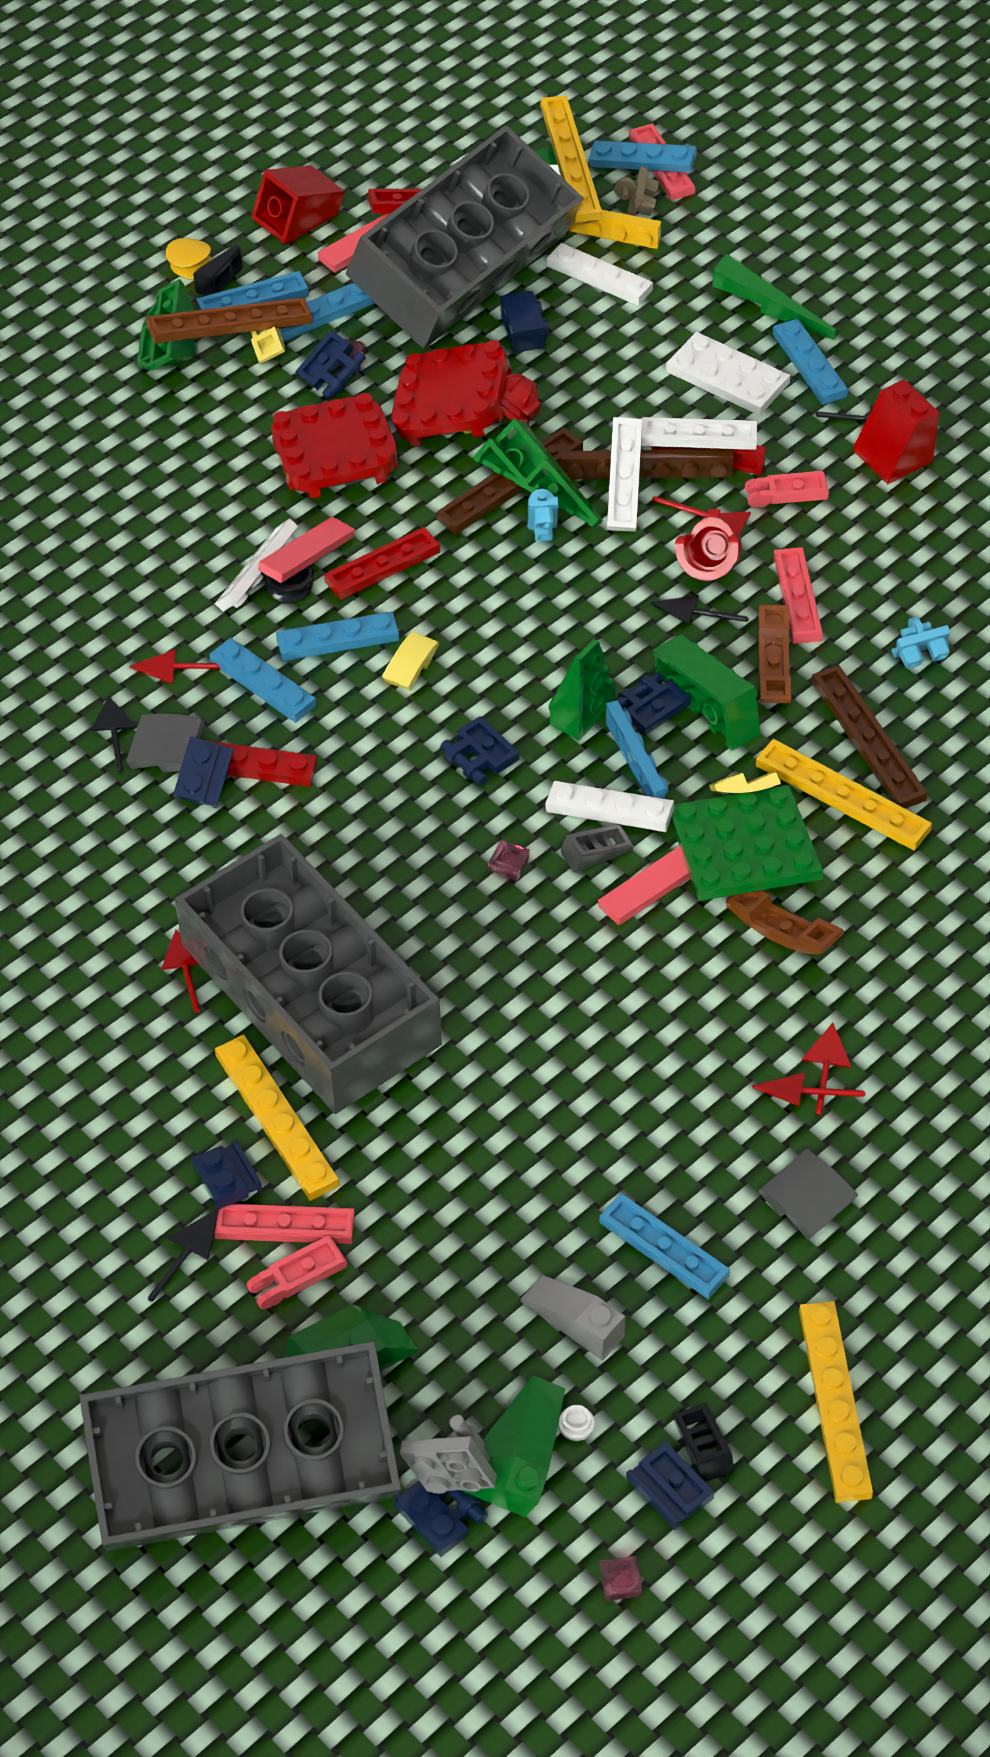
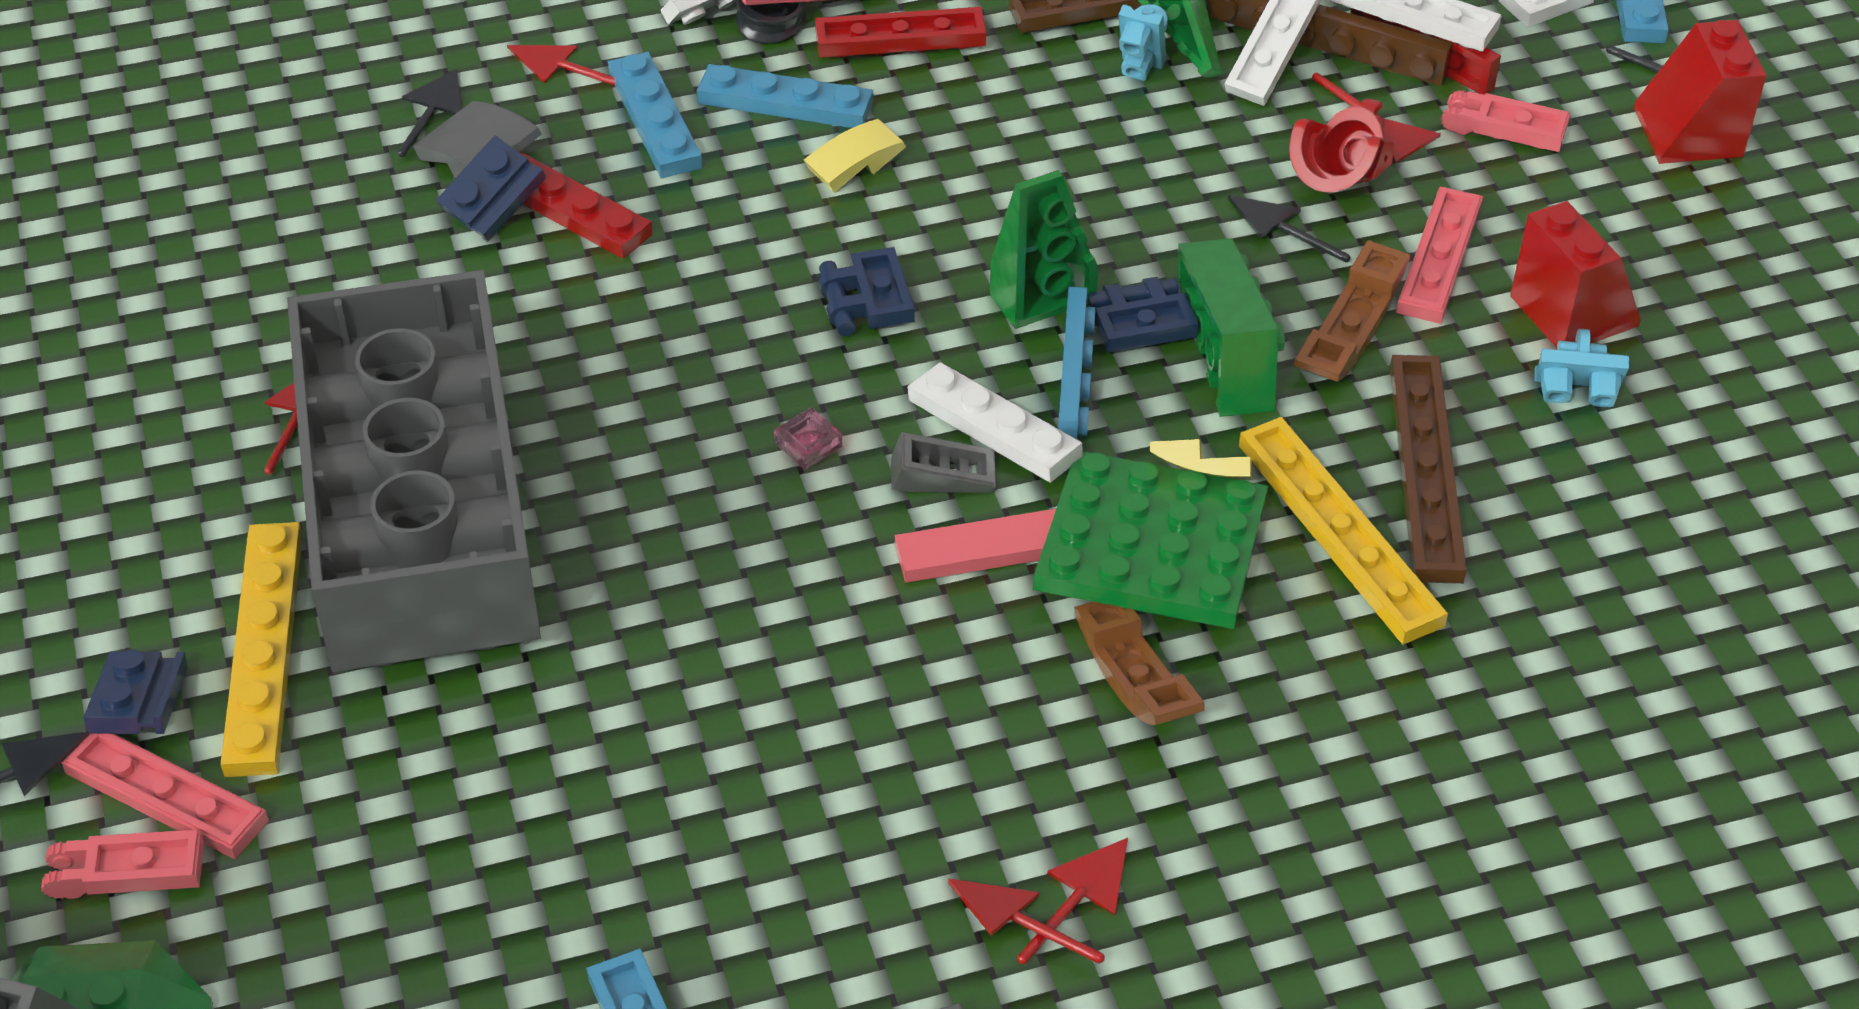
camera: 25 degrees right, 5 degrees down
none -> red slope [1510,201,1641,348]

